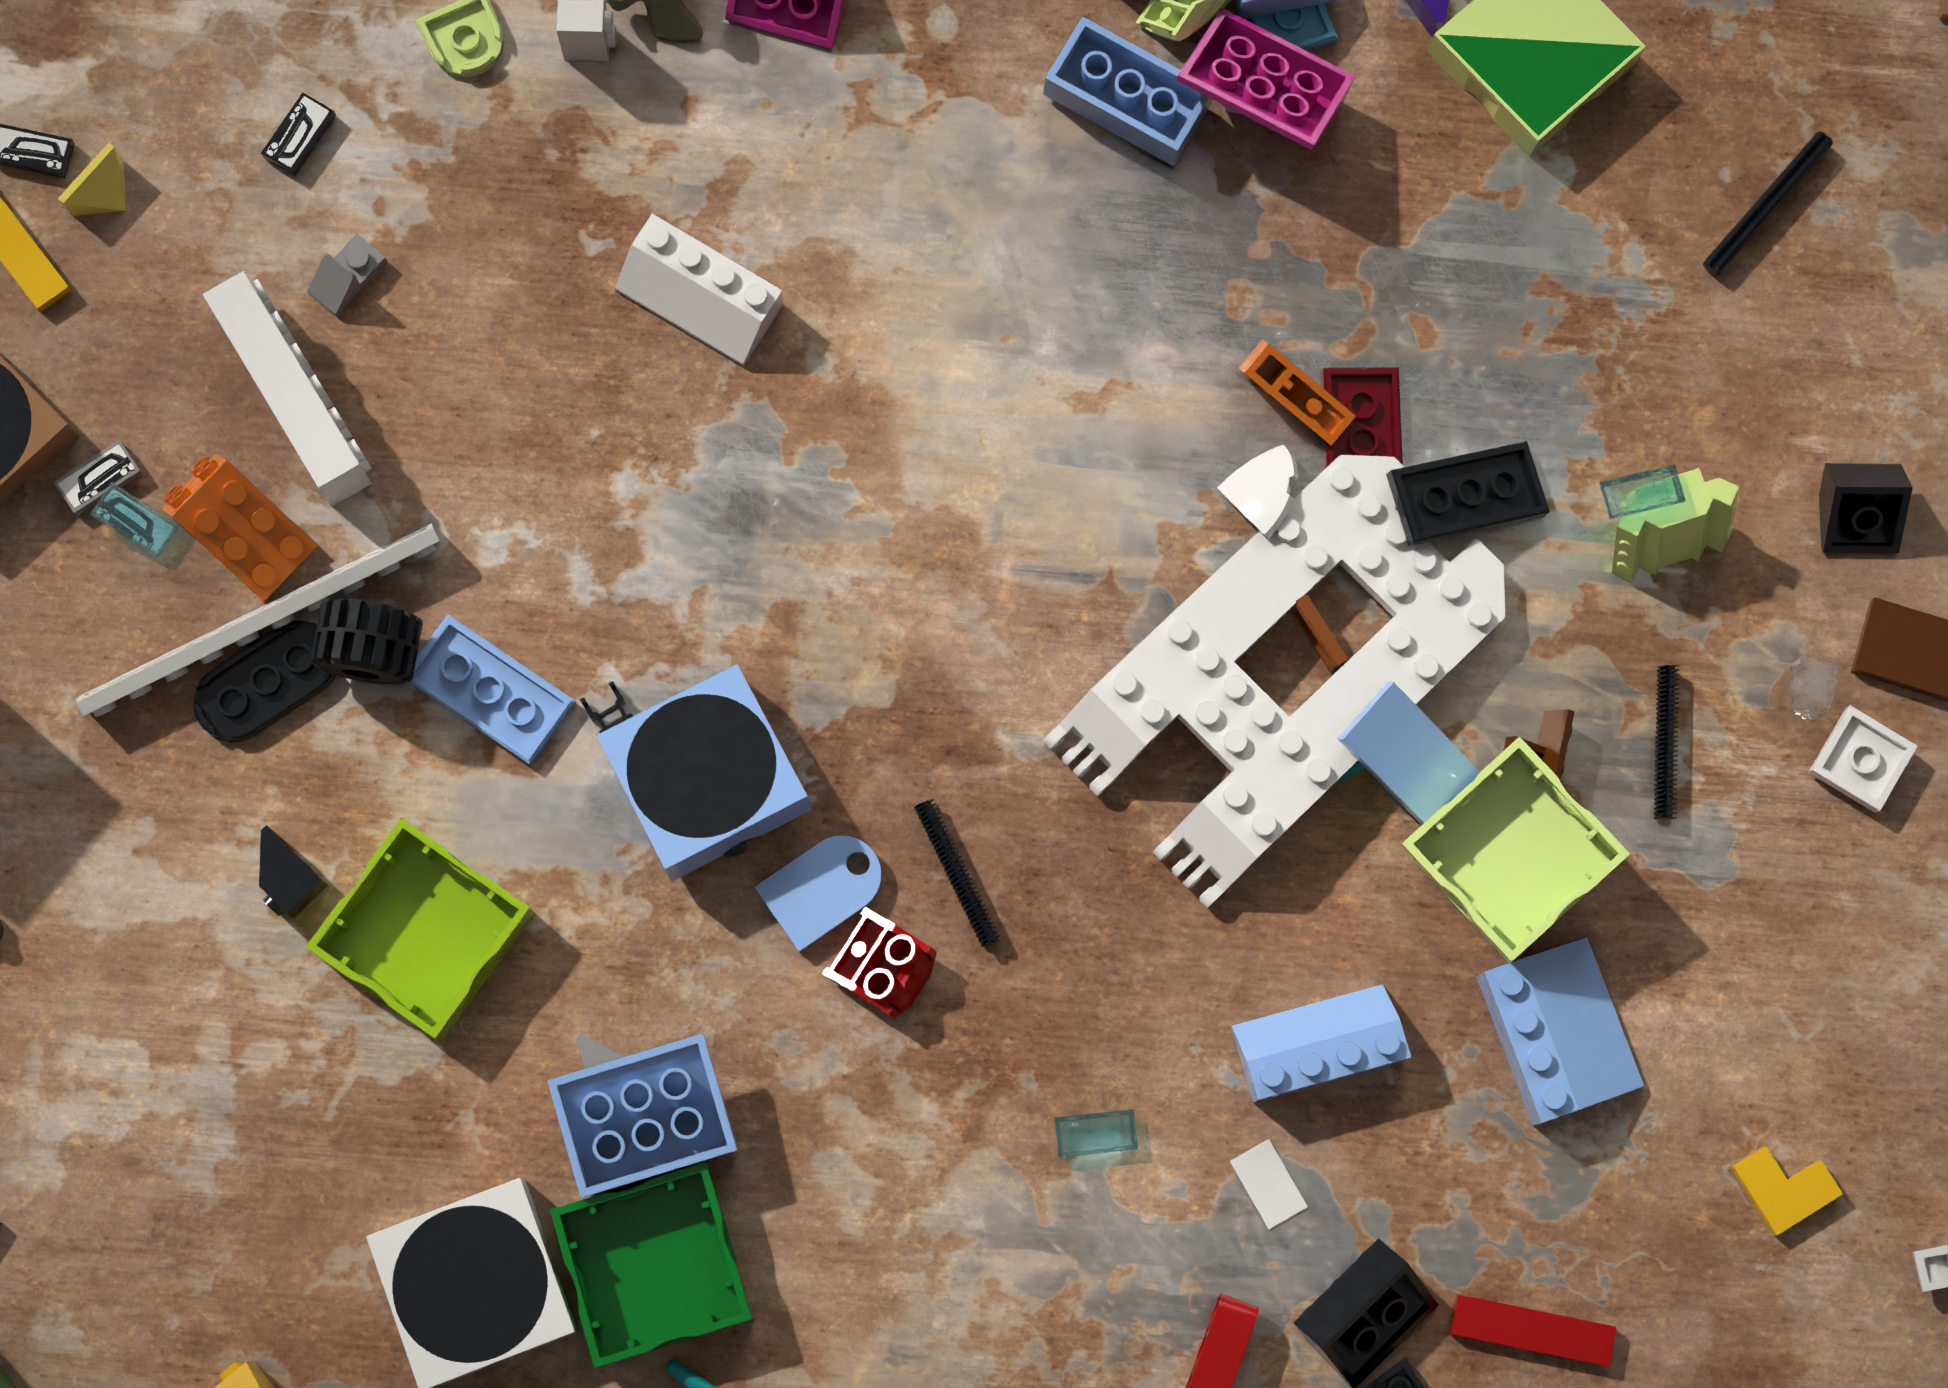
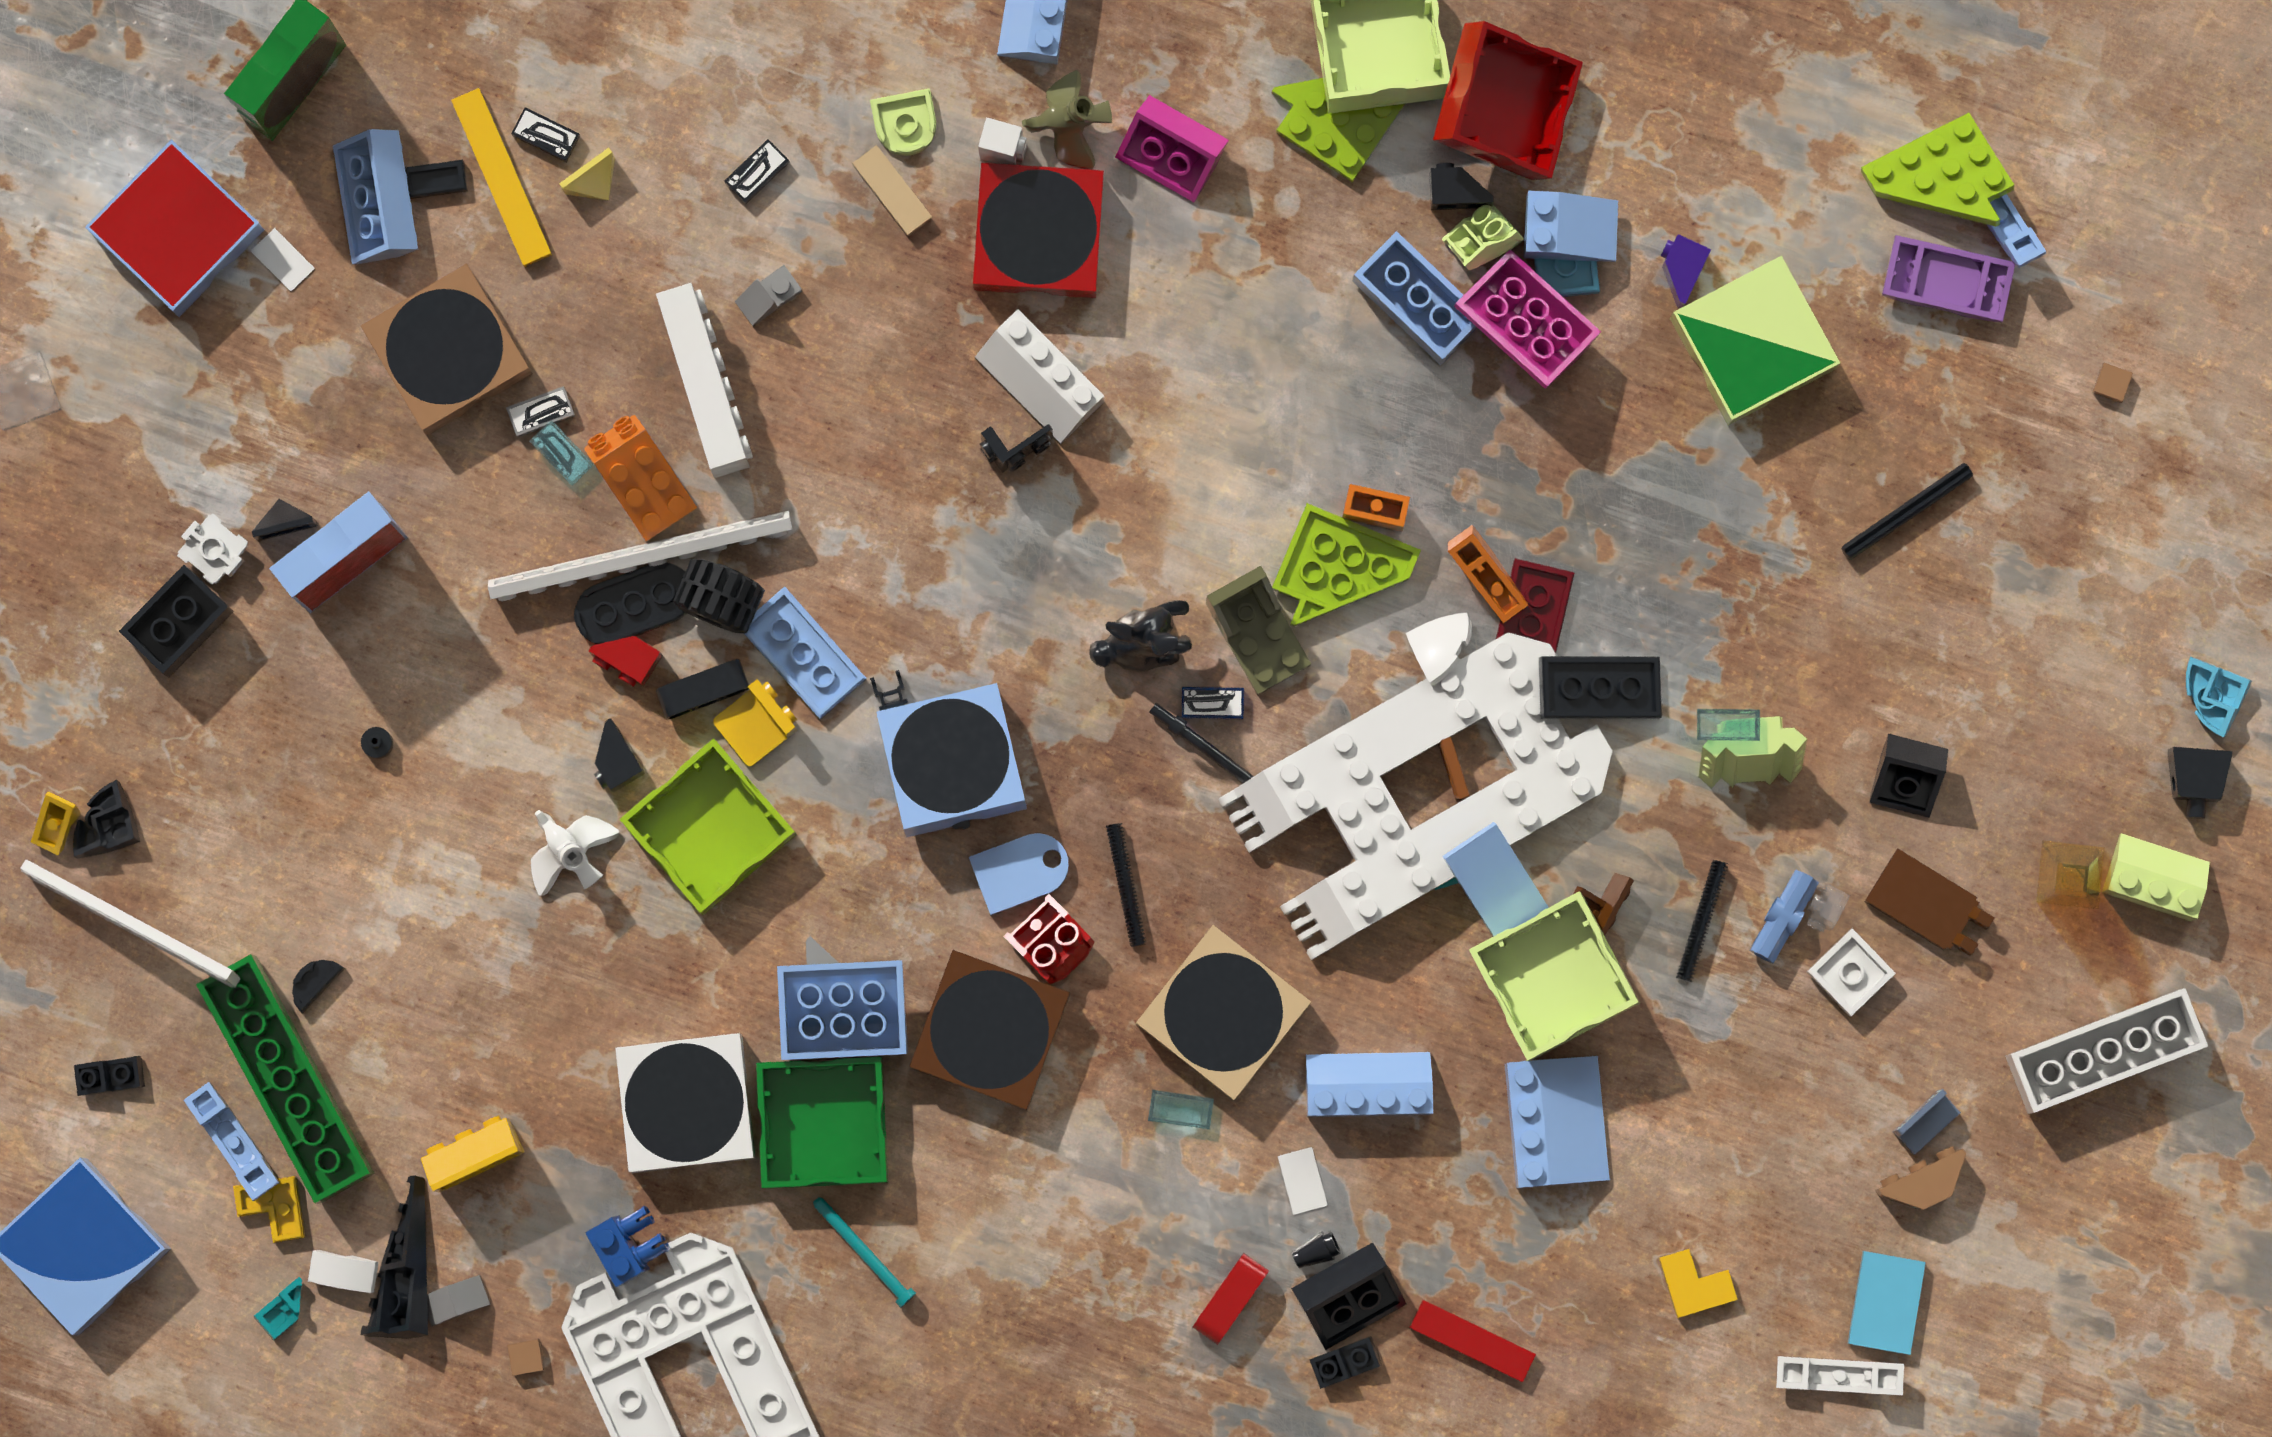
camera: 20 degrees right, 5 degrees up
none -> white animal [531,810,620,896]
none -> red slope [589,636,663,687]
none -> black beam [656,659,749,720]
none -> yellow bracket [713,679,798,767]
none -> tan tile [852,145,932,237]
none -> black tile [909,950,1070,1111]
none -> black tile [973,163,1104,298]
none -> black bracket [980,424,1053,473]
none -> black animal [1089,600,1192,672]
none -> black tile [1136,925,1311,1101]
none -> black bar [1149,703,1254,783]
none -> tile [1182,687,1244,720]
none -> olive bracket [1206,566,1311,696]
none -> lime wing [1272,503,1421,627]
none -> black cone [1292,1231,1341,1269]
none -> orange brick [1342,484,1410,532]
none -> medium blue piece [1749,870,1819,964]

